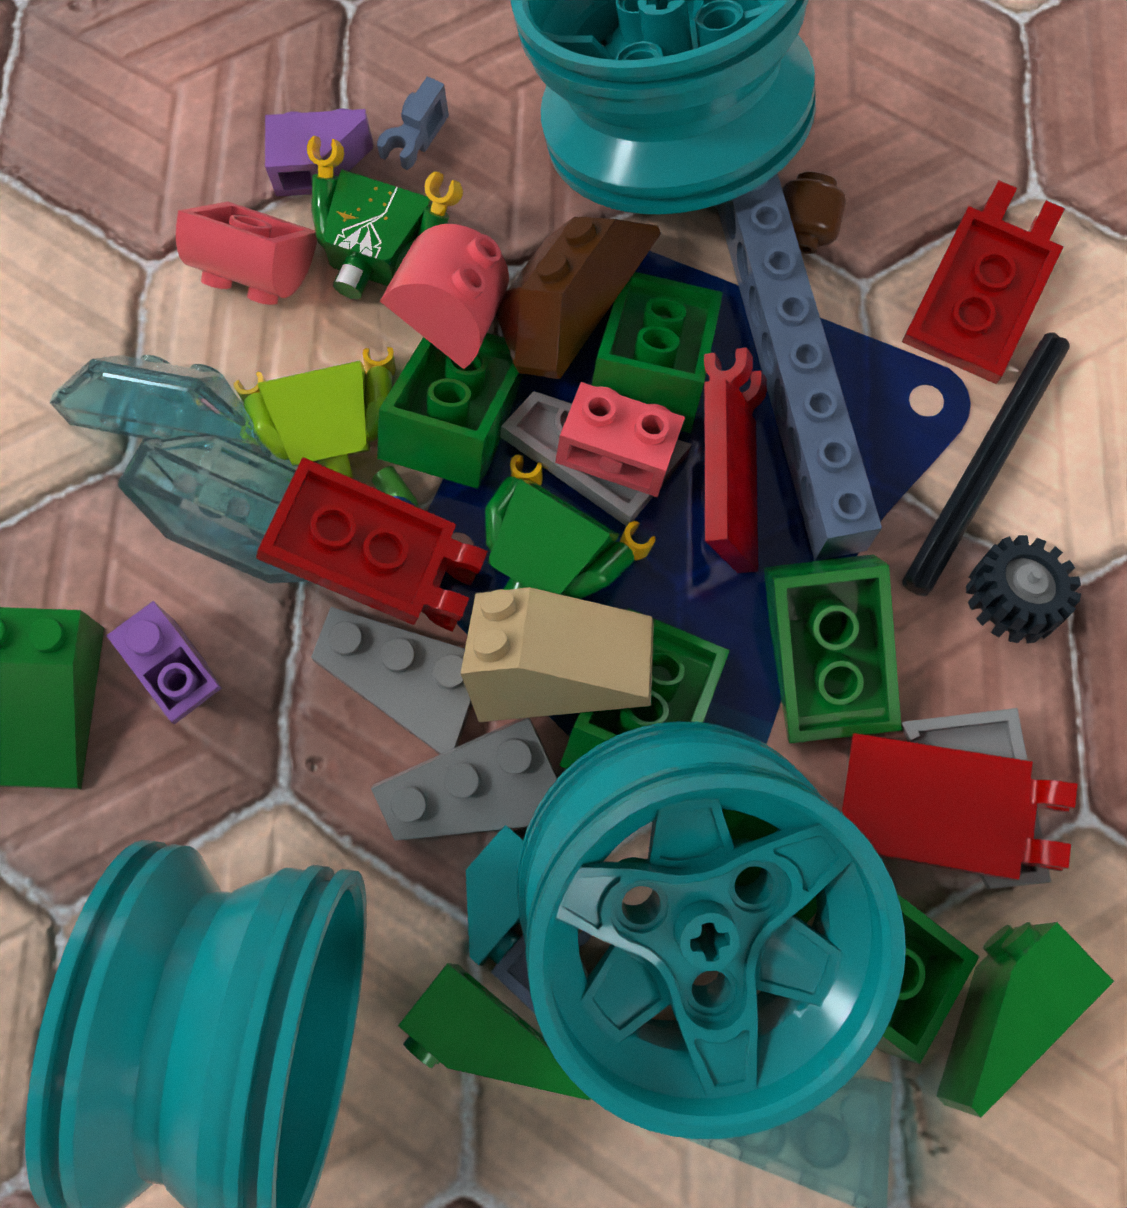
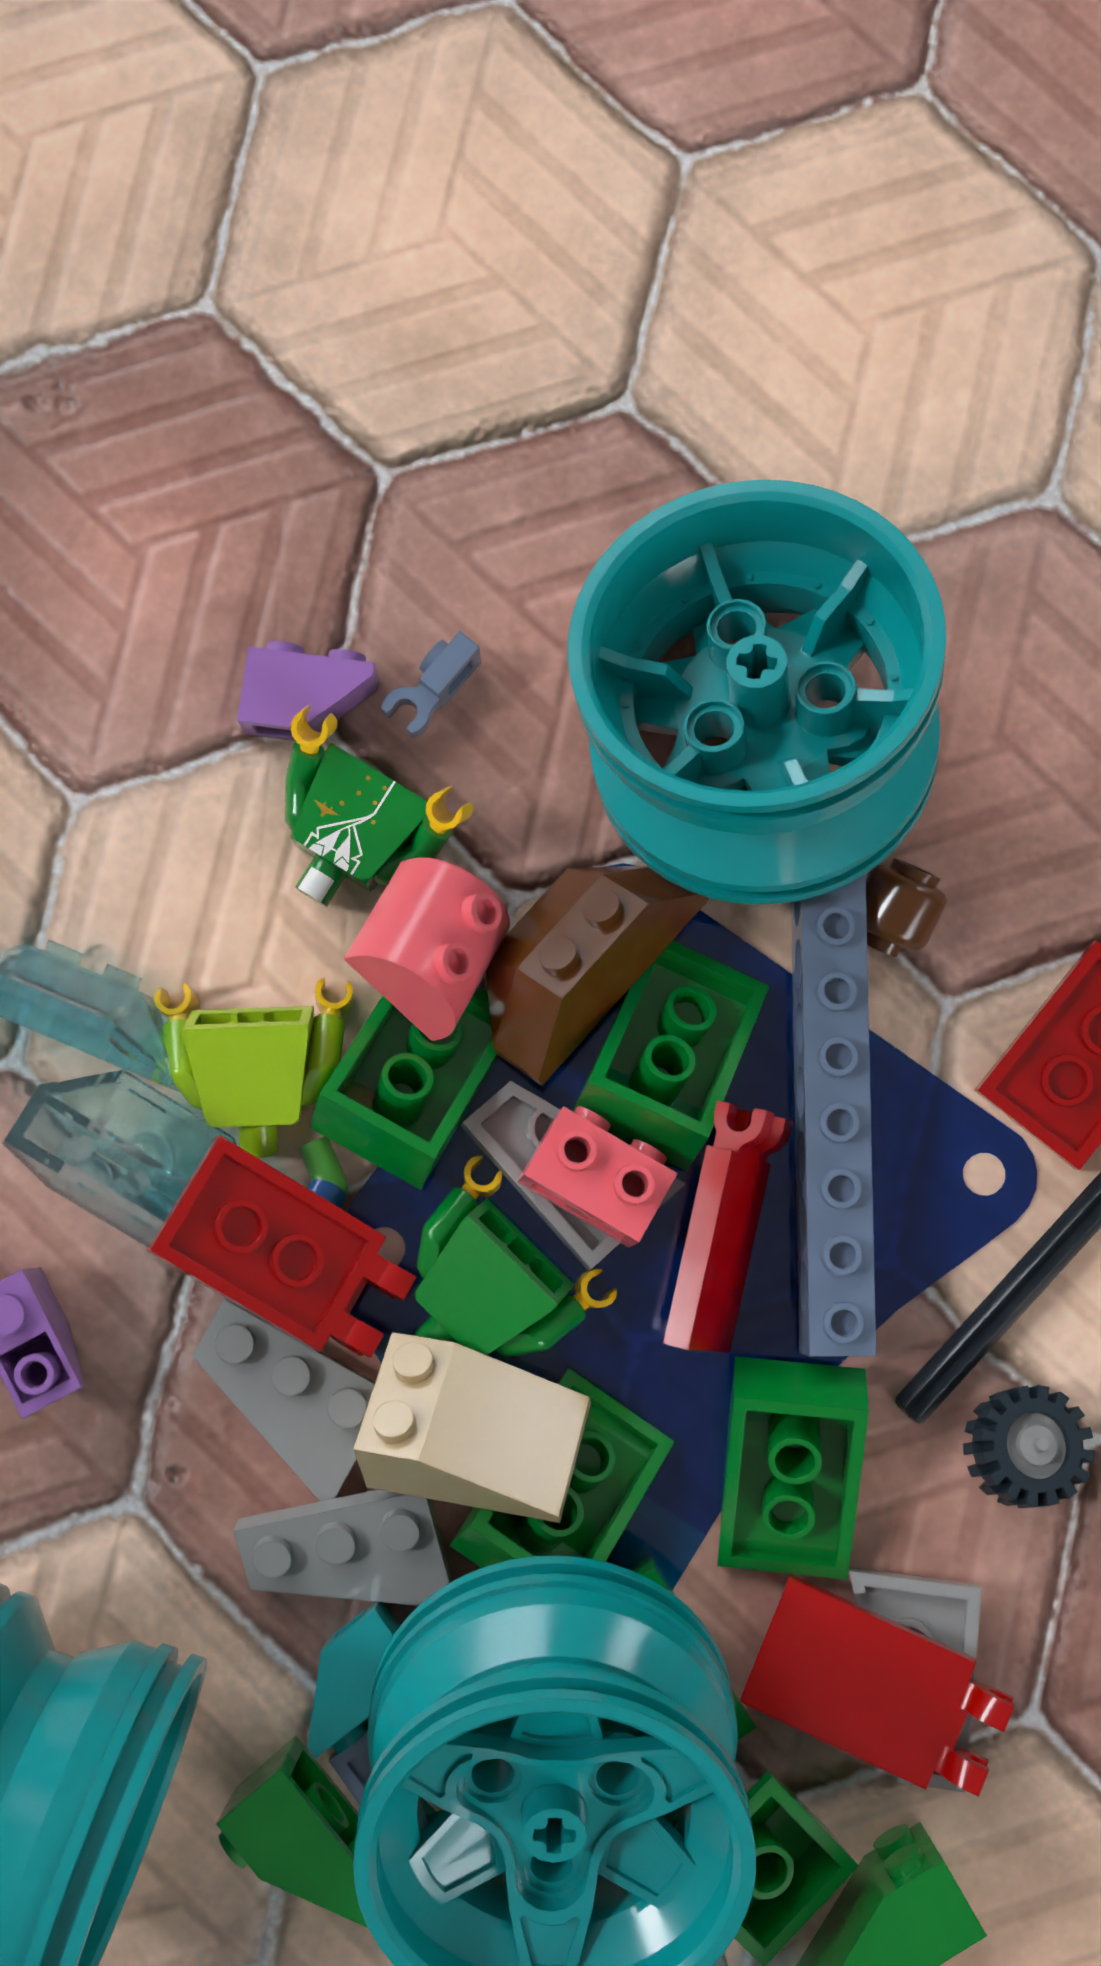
camera: 10 degrees right, 10 degrees up
coral brick [176,201,317,305] -> none

